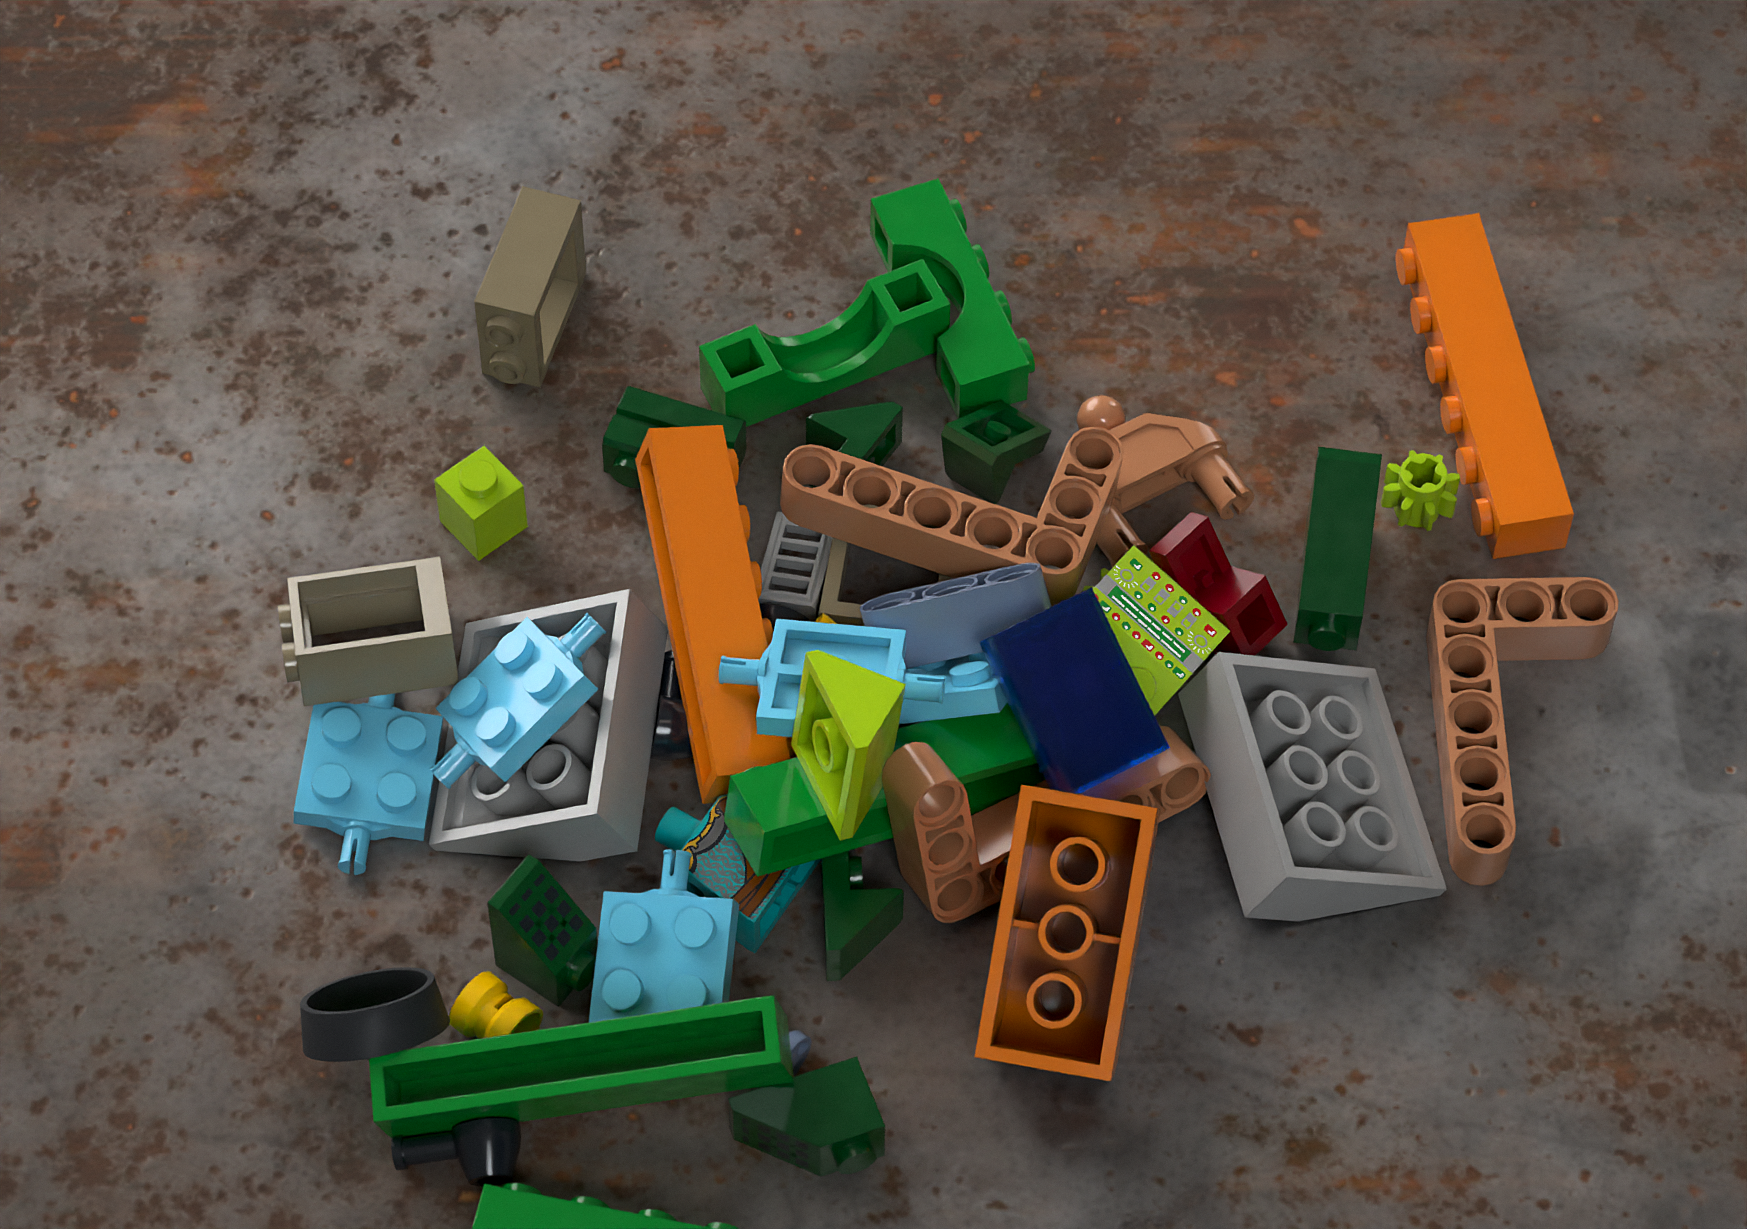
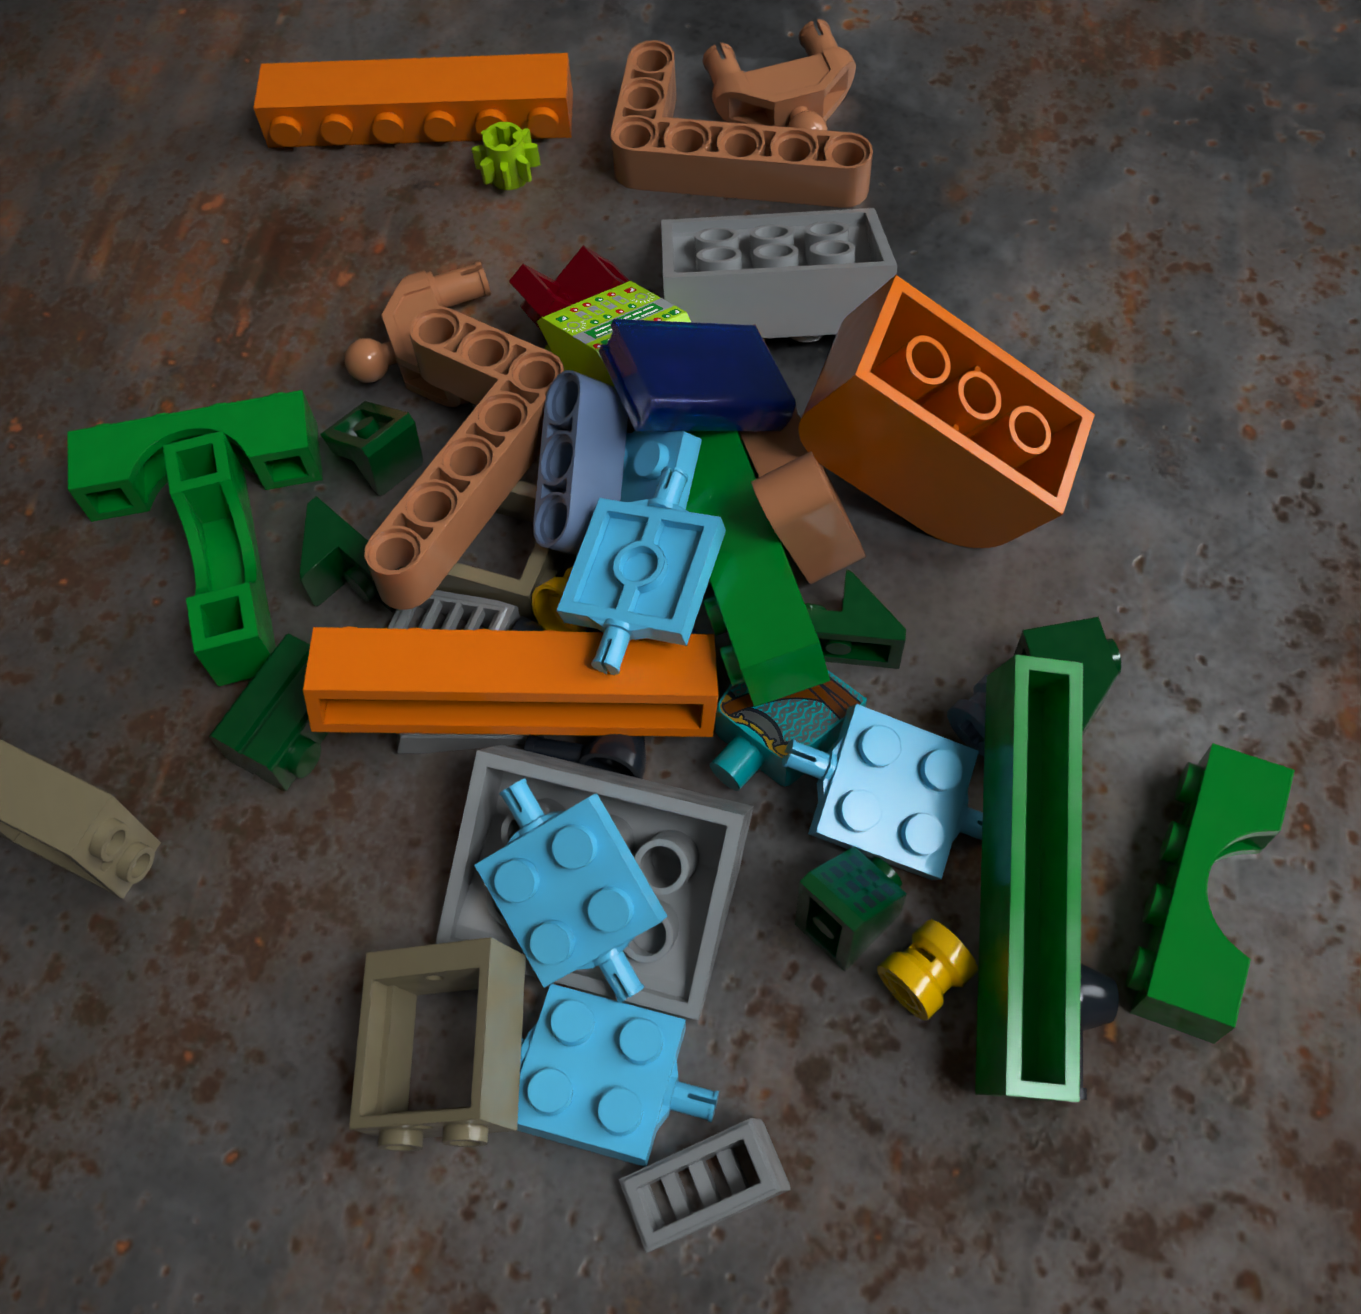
camera: 75 degrees left, 5 degrees up
black tyre [300,967,450,1062] -> none
lime brick [434,446,528,561] -> none
lime slope [791,650,906,840] -> none
dark green slope [1293,447,1382,651] -> none
none -> light grey slope [619,1118,791,1253]
none -> nougat connector [702,19,856,131]

